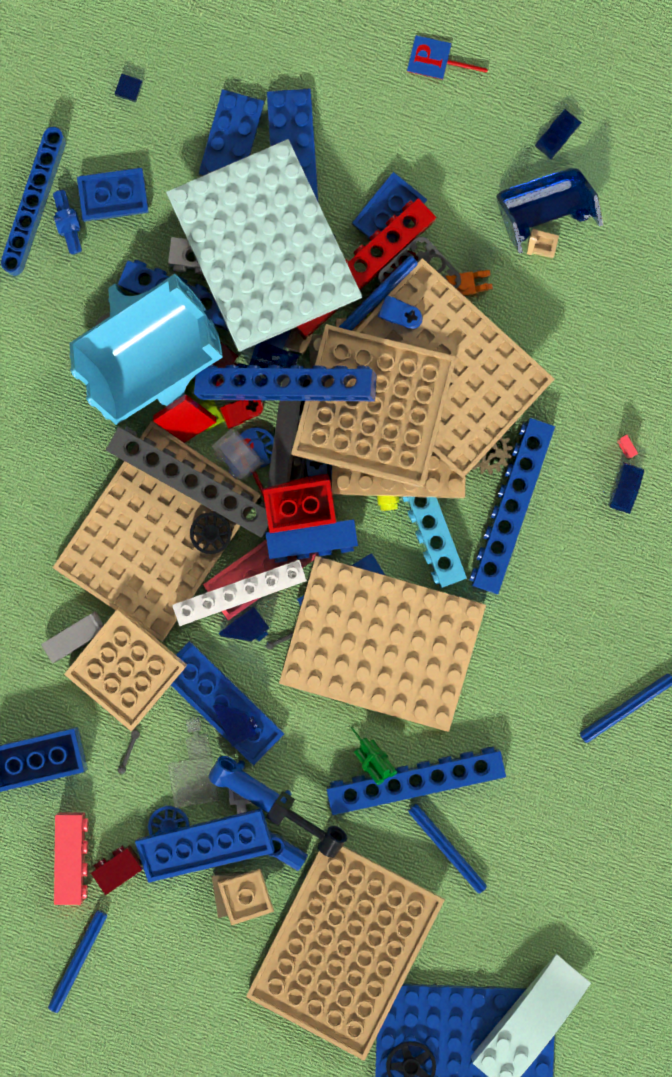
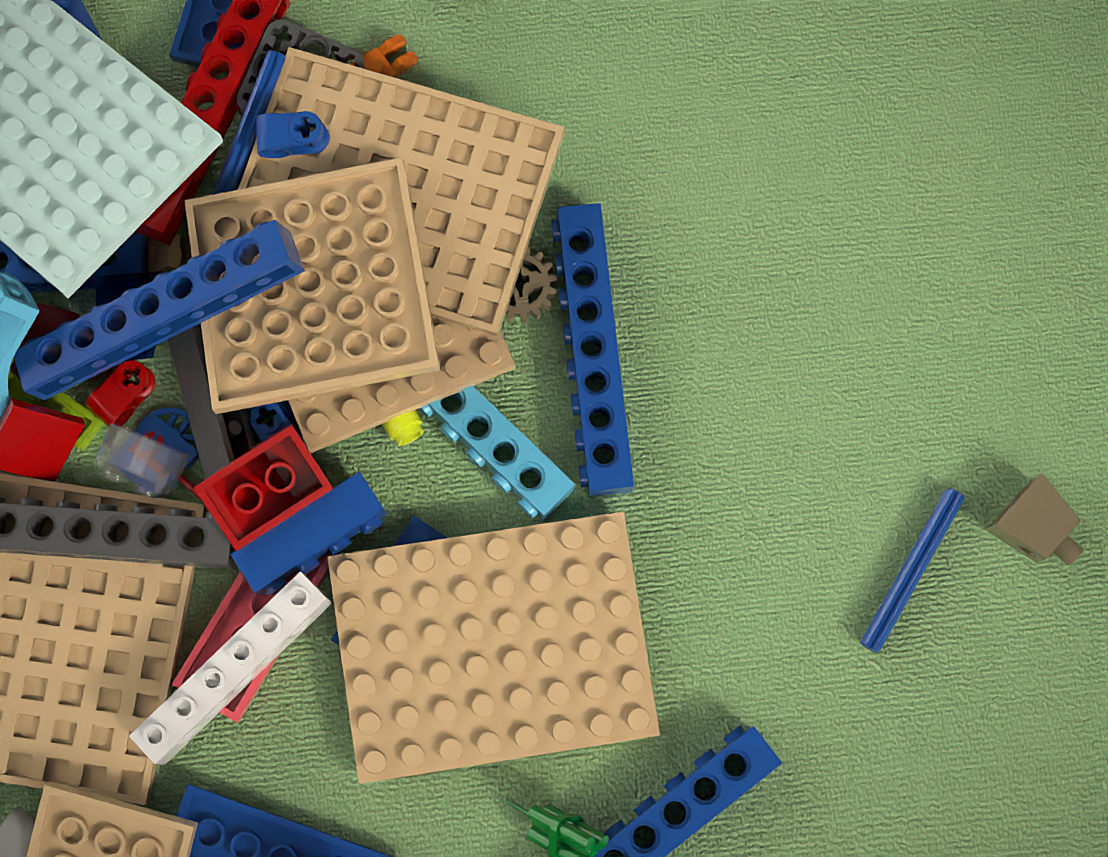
camera: 25 degrees left, 10 degrees down
black wheel [190,513,232,554] -> none
clear blue slope [218,607,270,642] -> none
dark grey hinge [266,633,293,650] -> none
clear blue slope [608,462,644,514] -> none
coral tile [617,435,638,459] -> none

